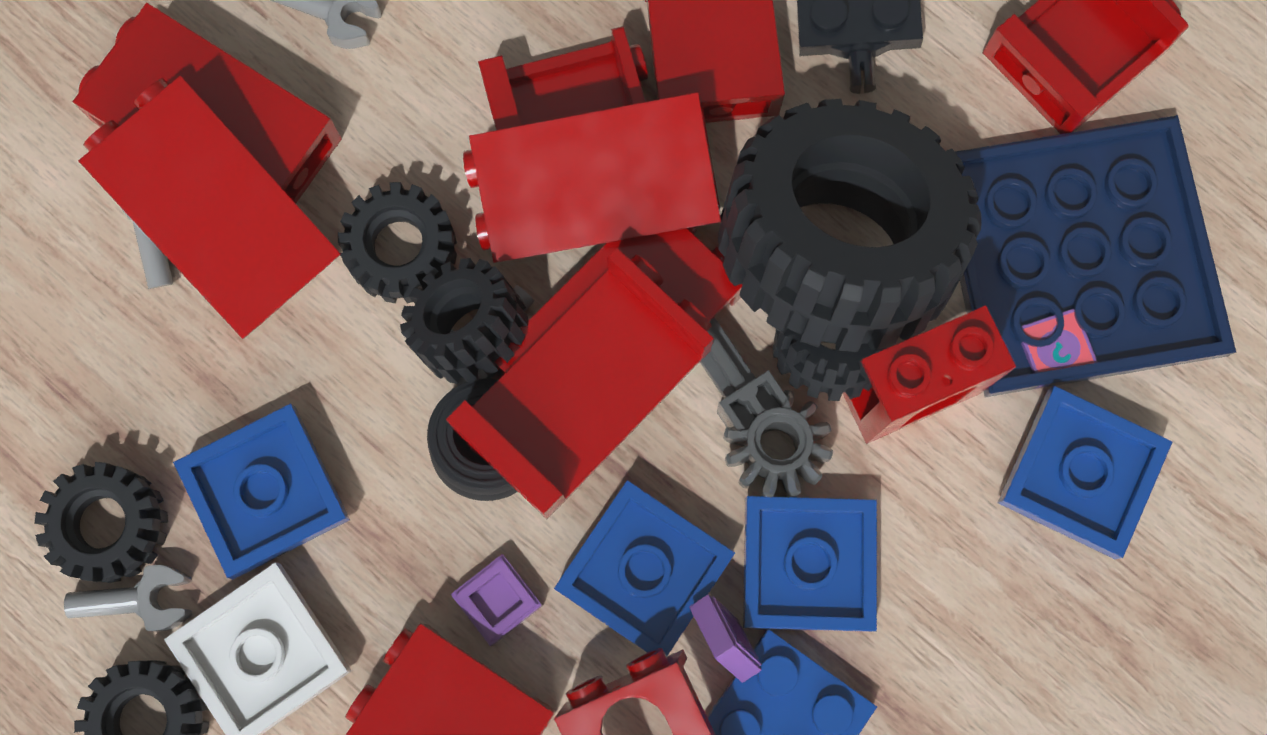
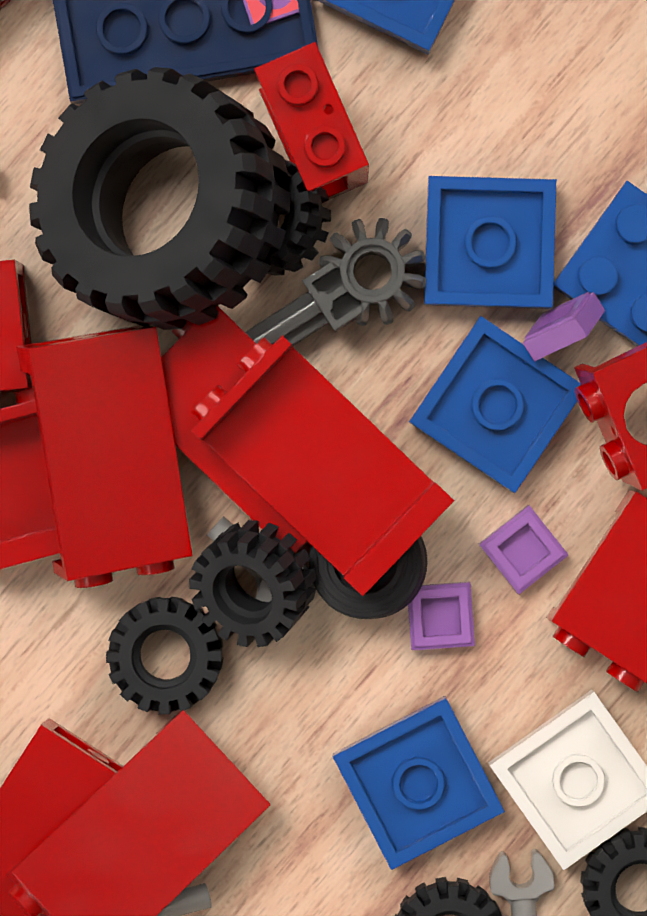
camera: 85 degrees left, 10 degrees up
none -> medium lavender tile [408,582,475,650]

